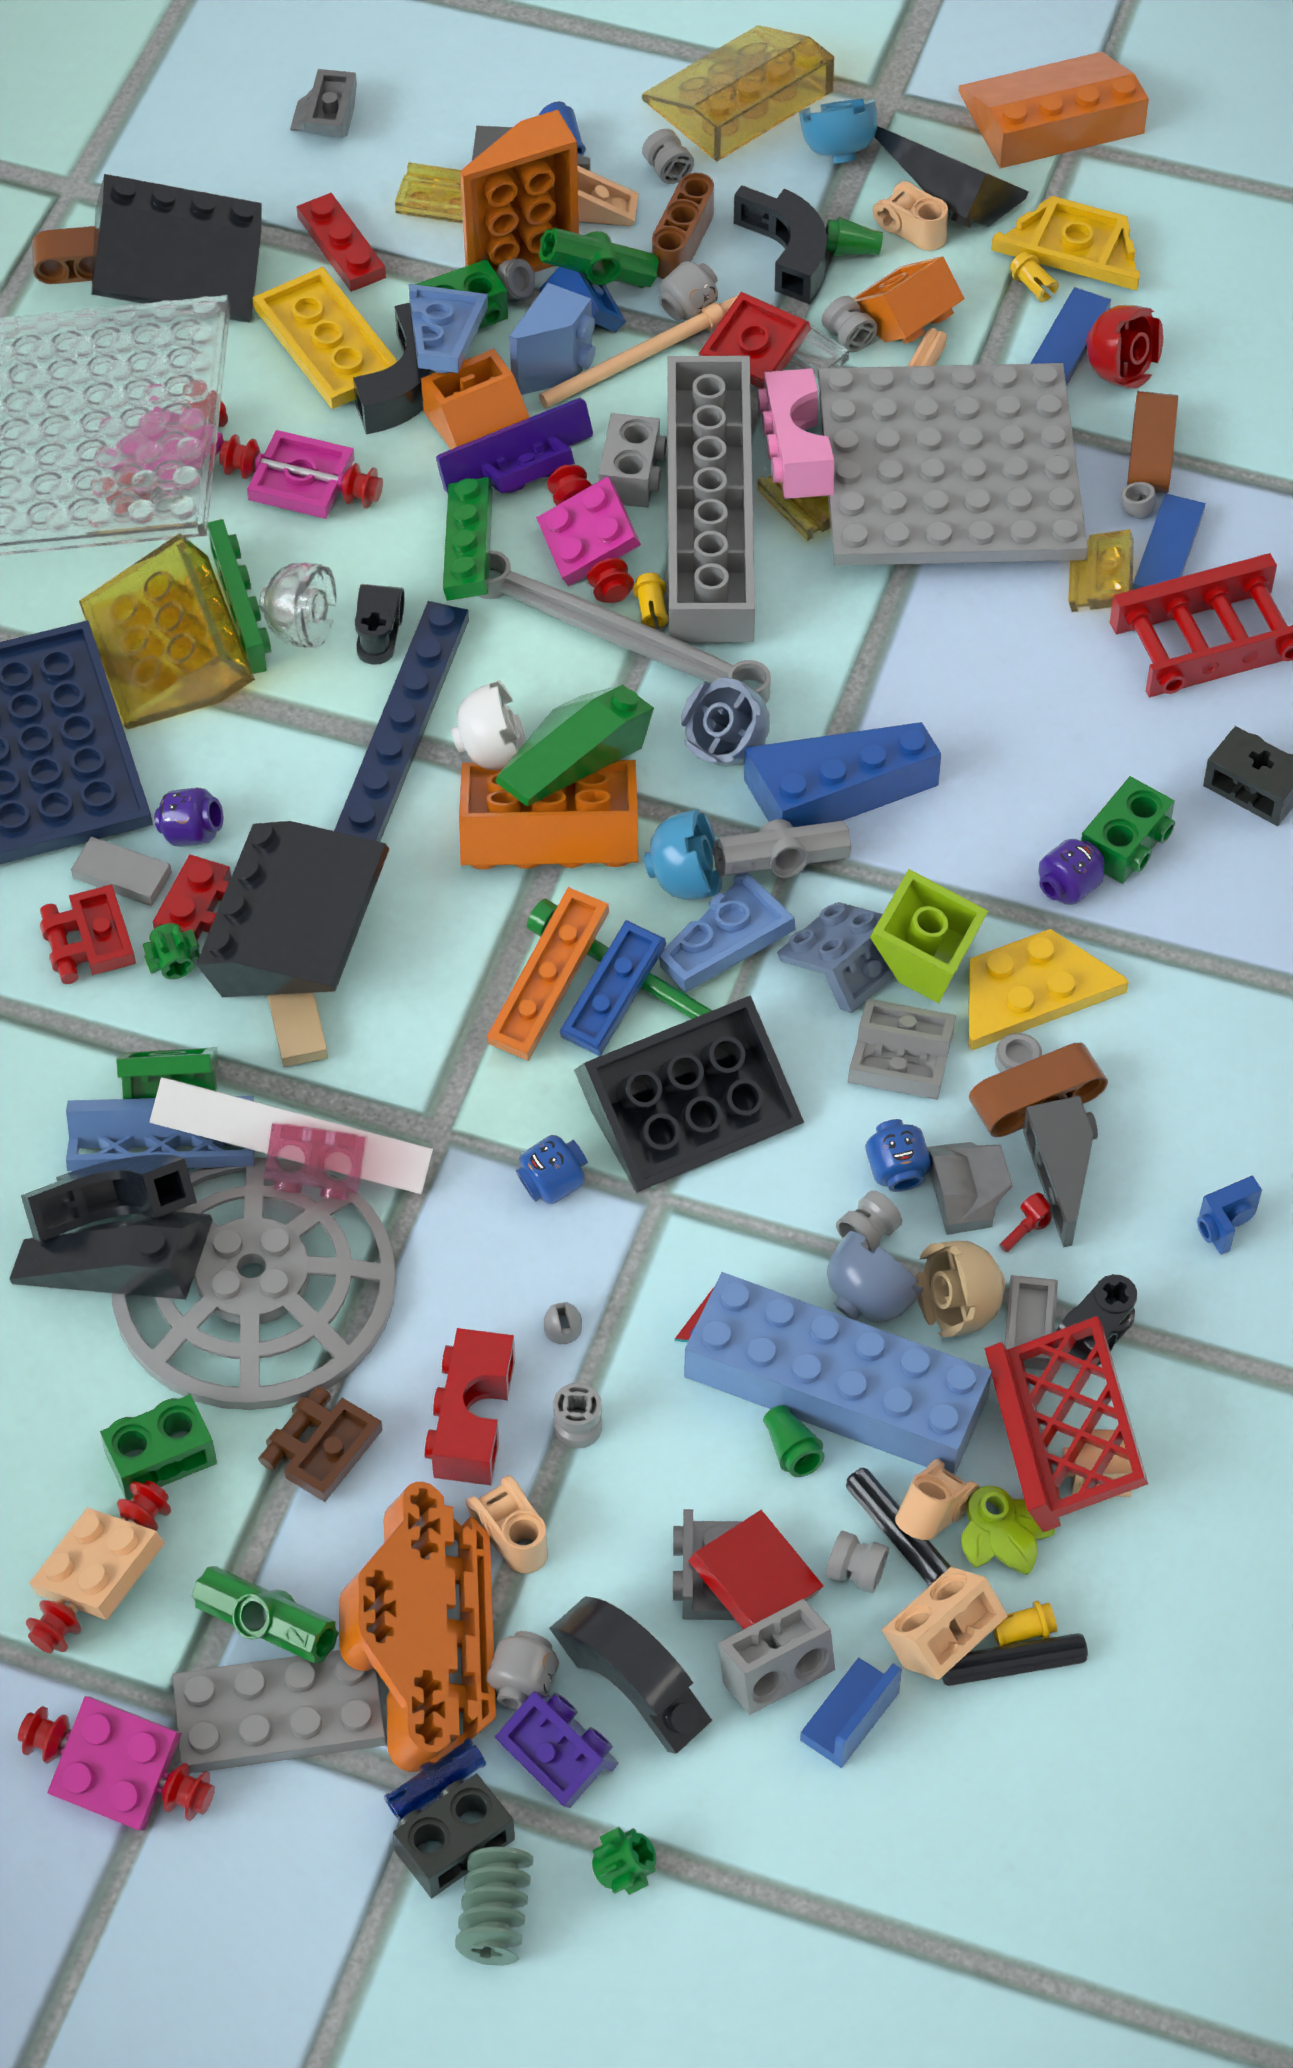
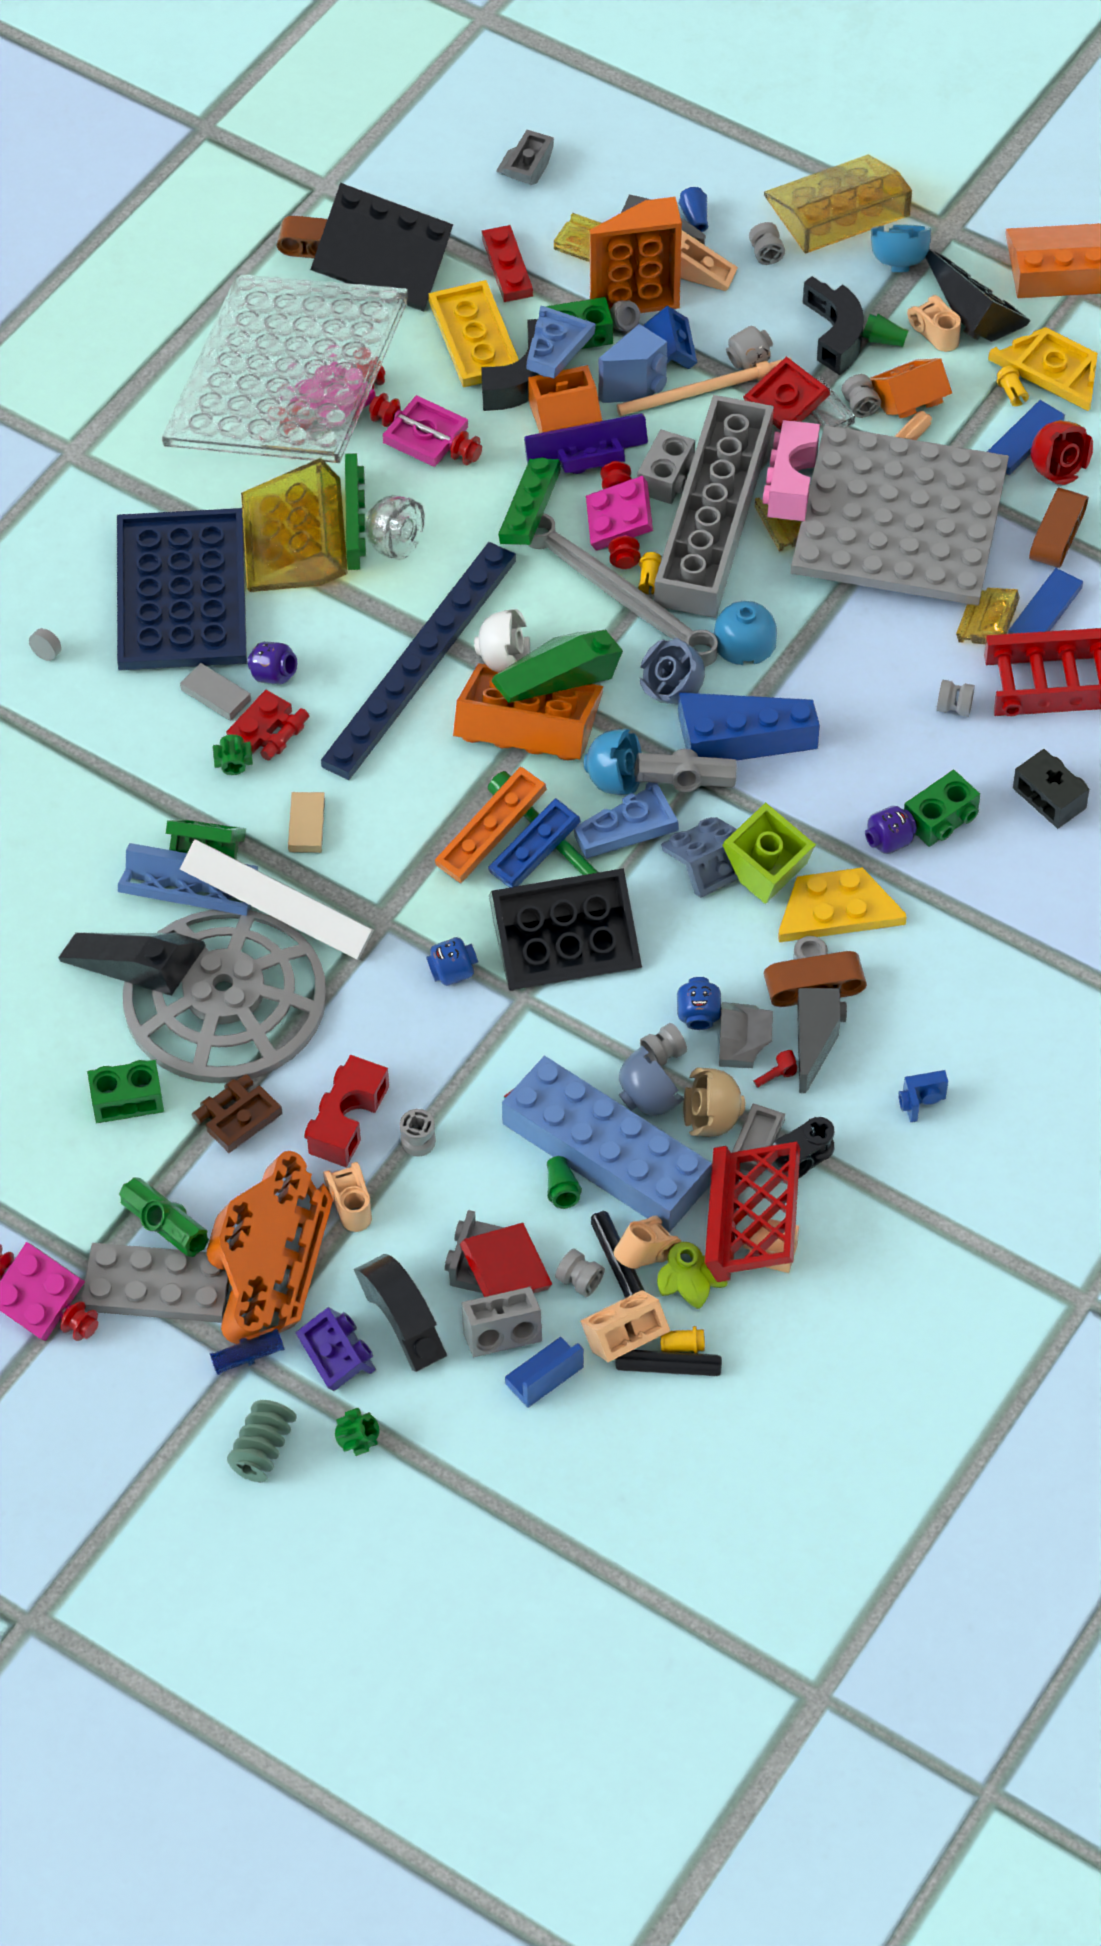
camera: 15 degrees right, 0 degrees up
black arch [21,1154,197,1242] -> none
light nougat plate [26,1481,171,1653] -> none
red plate [40,884,136,984] -> none
black slope [196,821,389,997] -> none
clear pink brick [264,1122,368,1200] -> none
black piece [355,584,405,665] -> none
pearl dark grey brick [393,1773,515,1899] -> none
light grey head [486,1631,559,1711] -> none
green piece [538,227,659,288] -> none
light grey hinge [544,1302,582,1344] -> none
dark orange beam [652,172,714,279] -> none
light grey slope [848,999,956,1100] -> none
light grey hinge [1121,482,1156,519] -> none
none -> dark azure cylinder [714,601,777,665]
none -> light grey wheel [937,679,975,717]

